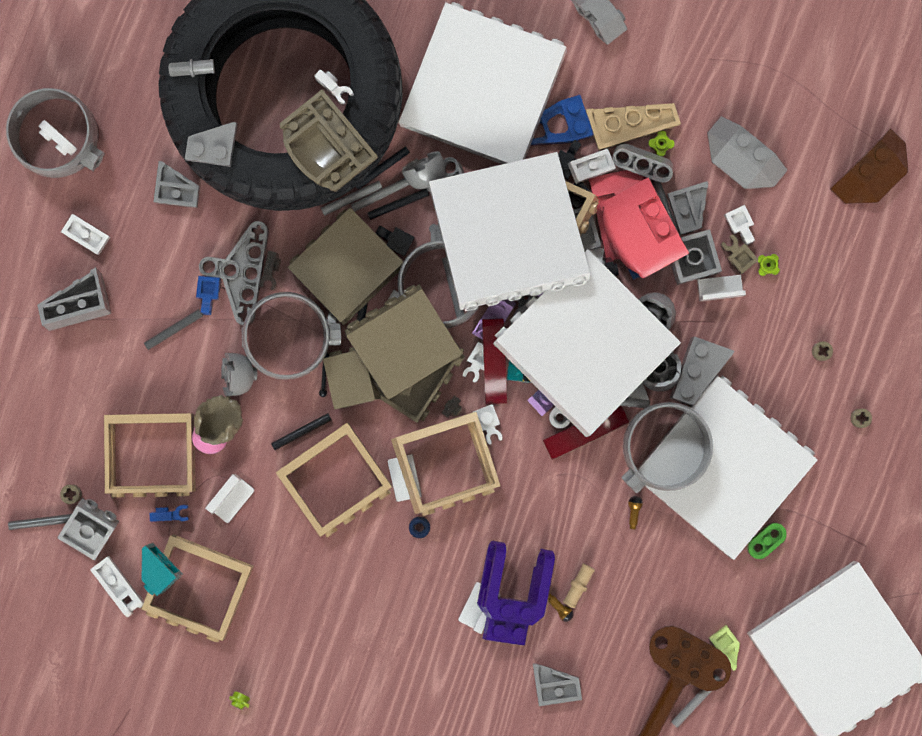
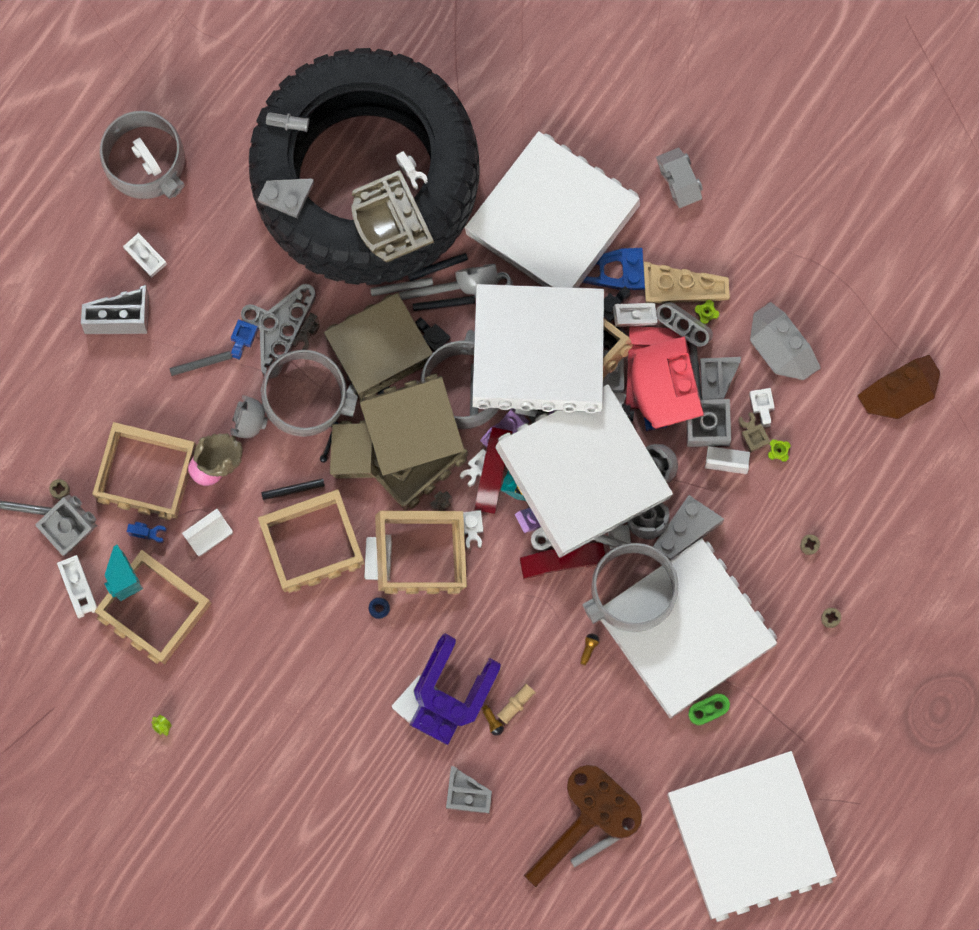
camera: 20 degrees right, 10 degrees down
light grey wing [153,161,200,208] -> none
yellowish green tile [709,625,740,671] -> none

